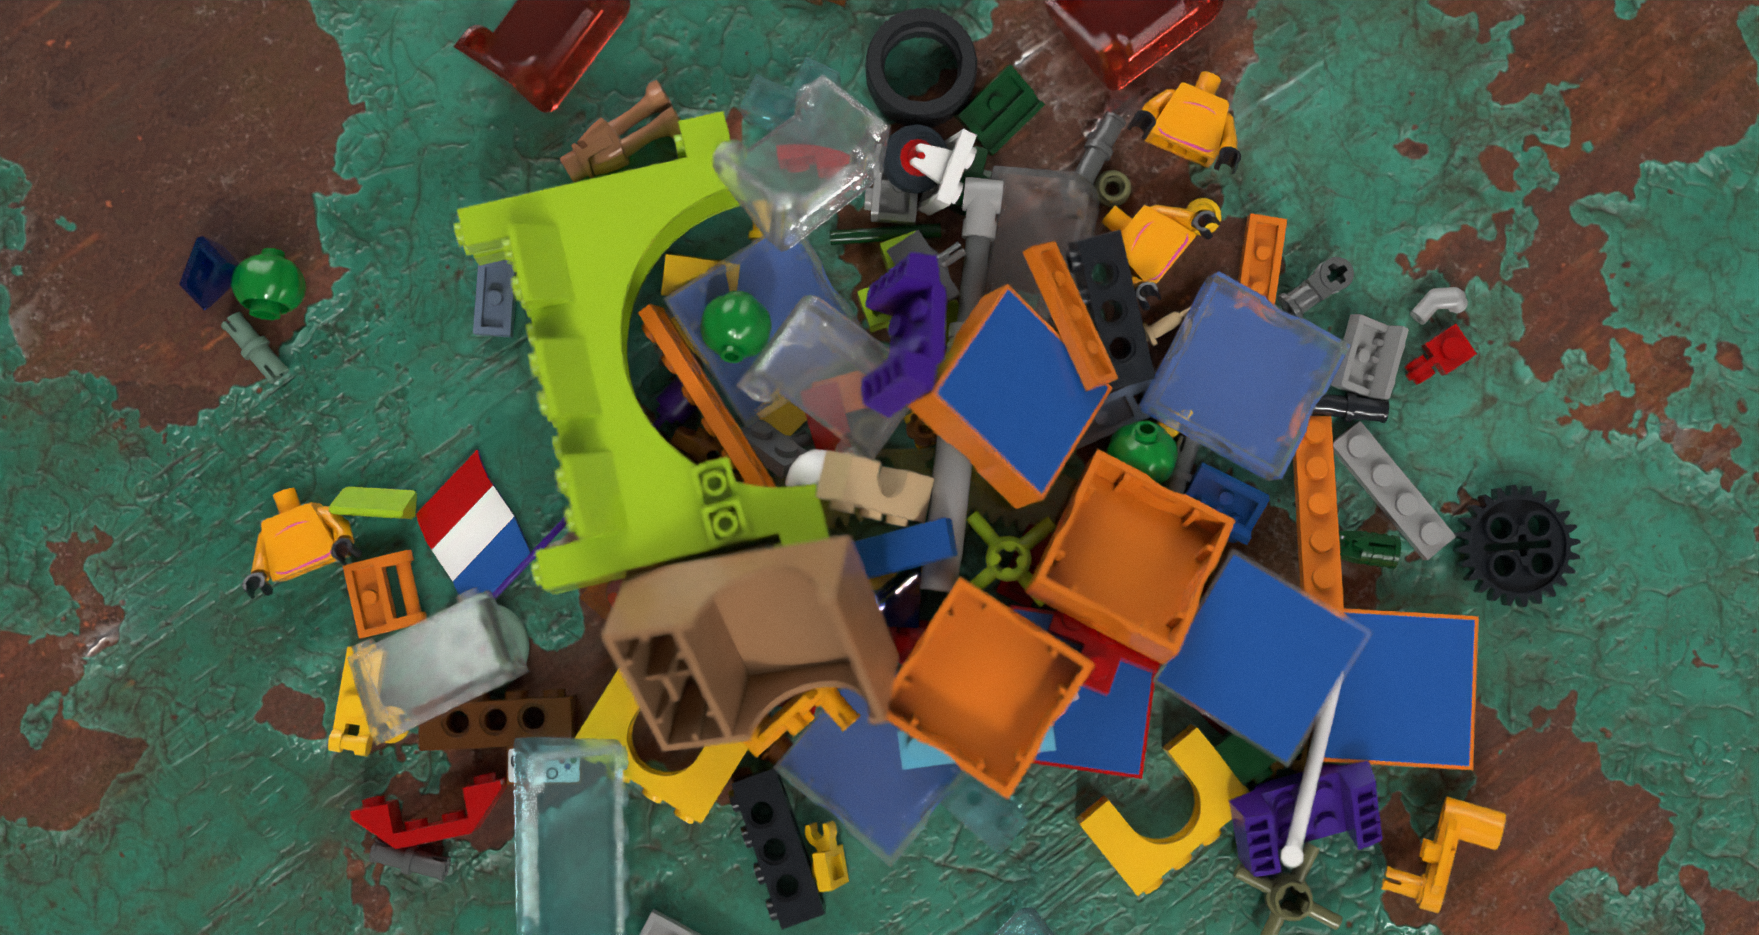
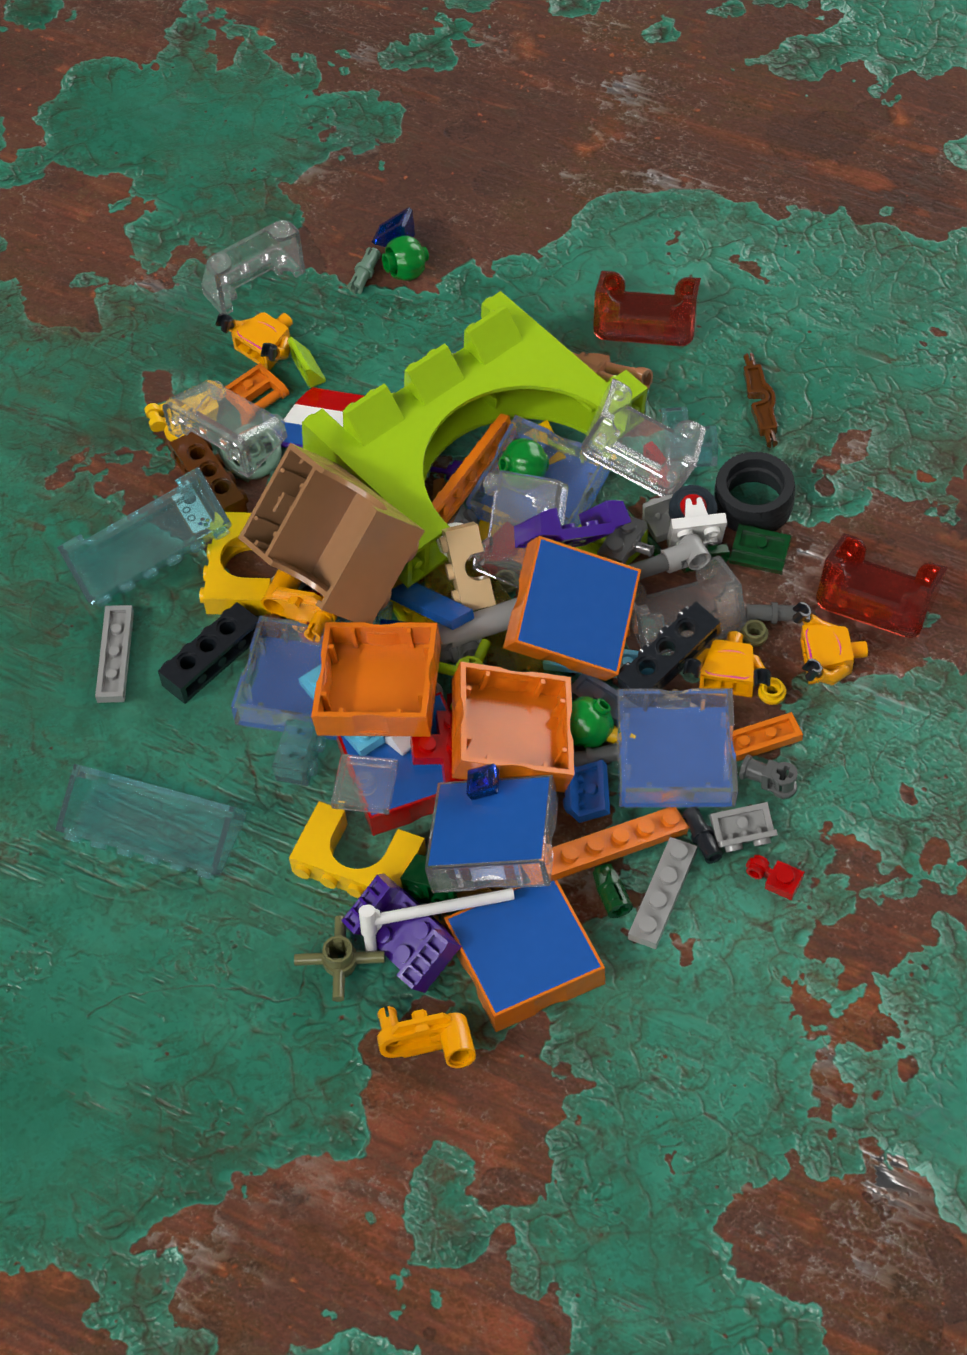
camera: 65 degrees right, 30 degrees down
red slope [350,772,508,849] -> none
dark grey pin [369,838,451,881] -> none
lime slope [690,457,750,547] -> none
yellow plate [805,820,849,892] -> none
orange tile [1022,241,1118,391] -> none
light grey arm [1410,287,1468,325] -> none
black gear [1453,485,1581,607] -> none
none -> clear windscreen [201,220,306,314]
none -> clear plate [331,754,399,814]
none -> clear blue plate [466,763,499,800]

